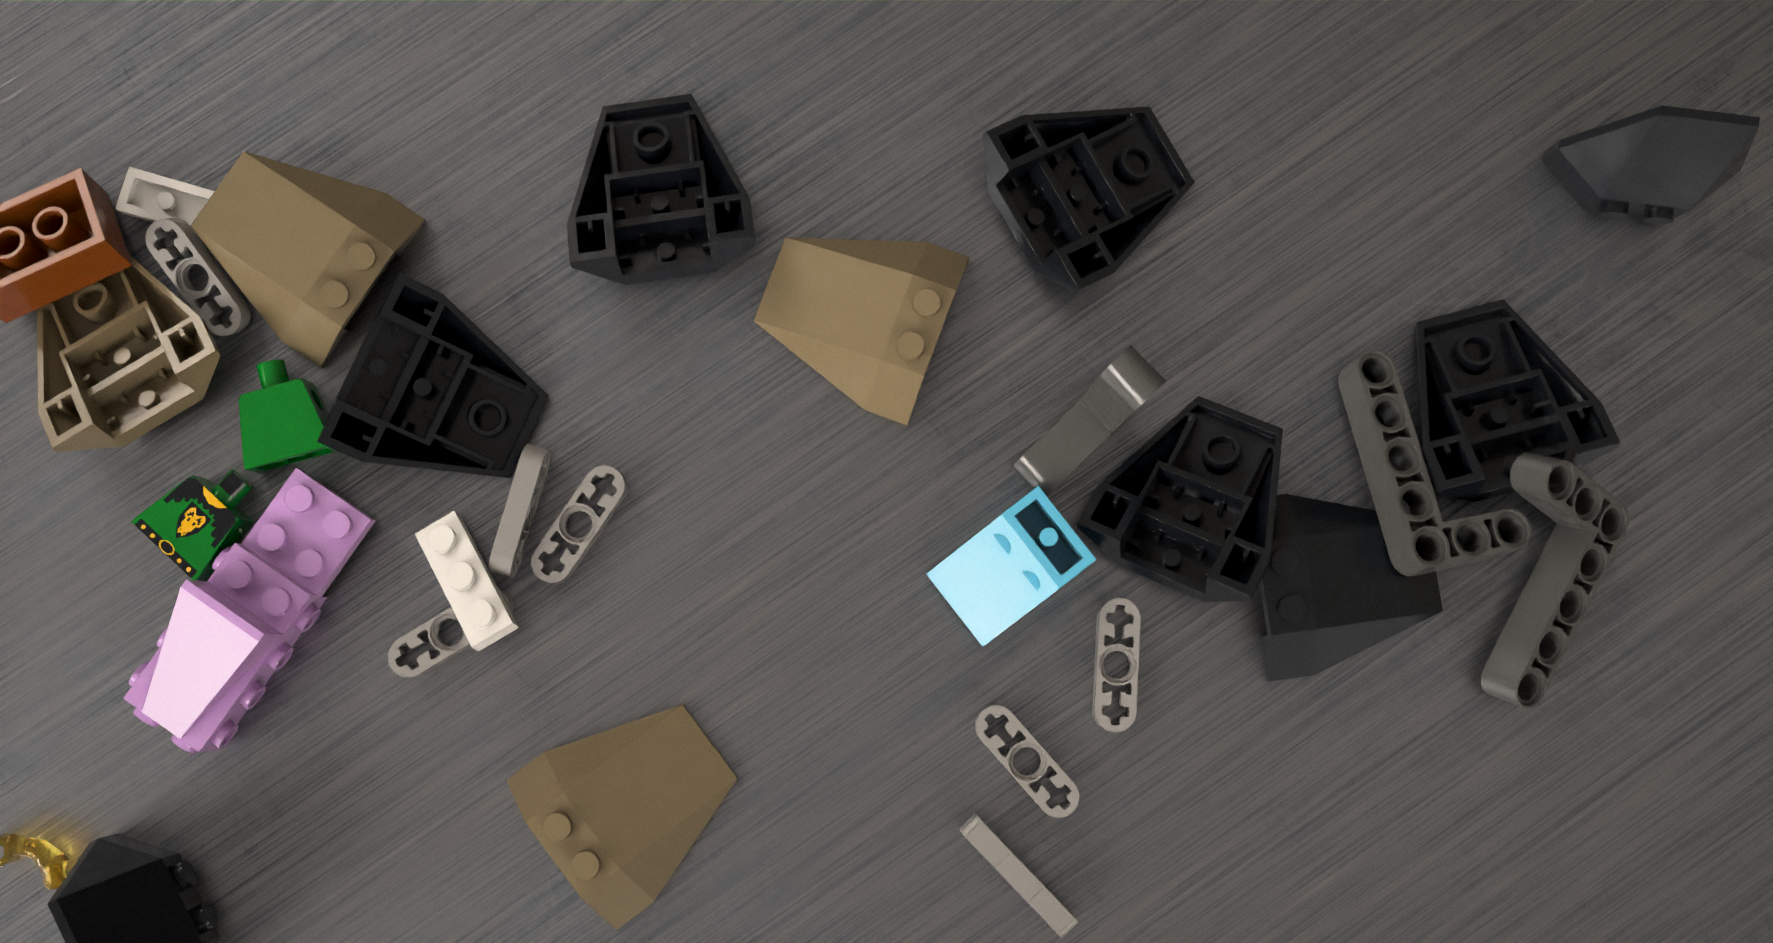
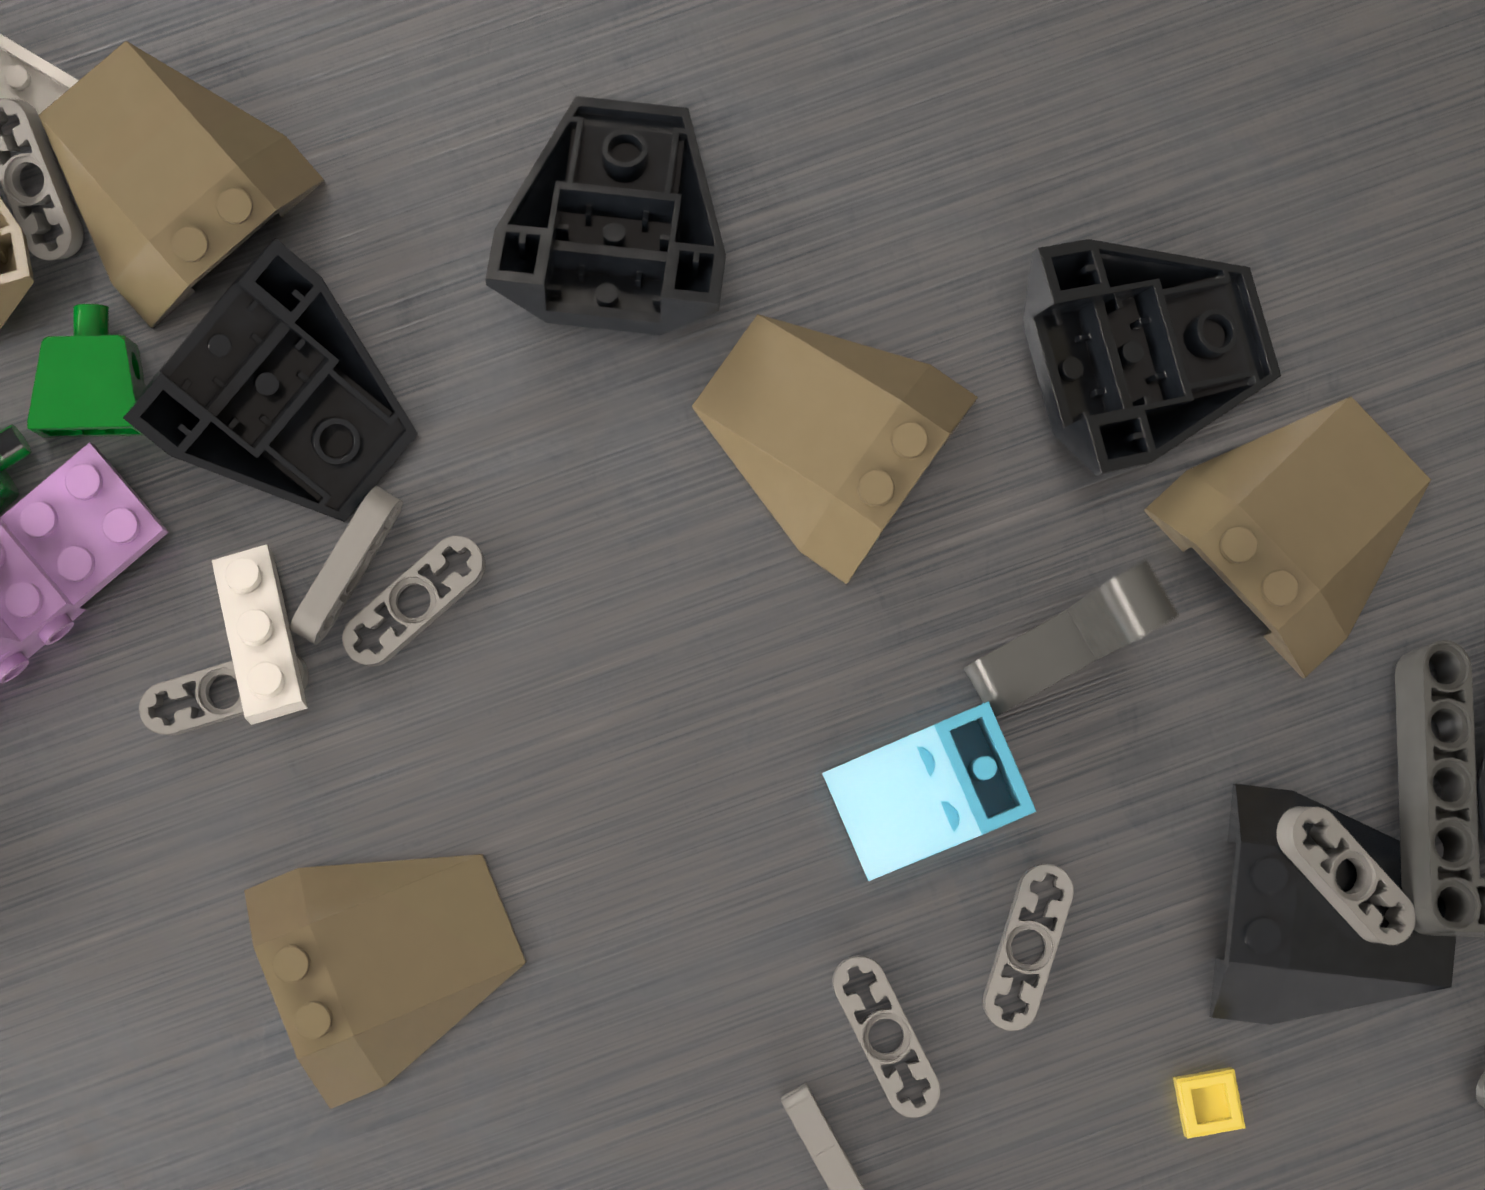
camera: 20 degrees right, 0 degrees up
black wedge [1077,396,1283,603] -> none
none -> dark tan wedge [1144,397,1431,678]
none -> light yellow tile [1173,1067,1246,1139]
none -> light grey beam [1277,806,1416,945]

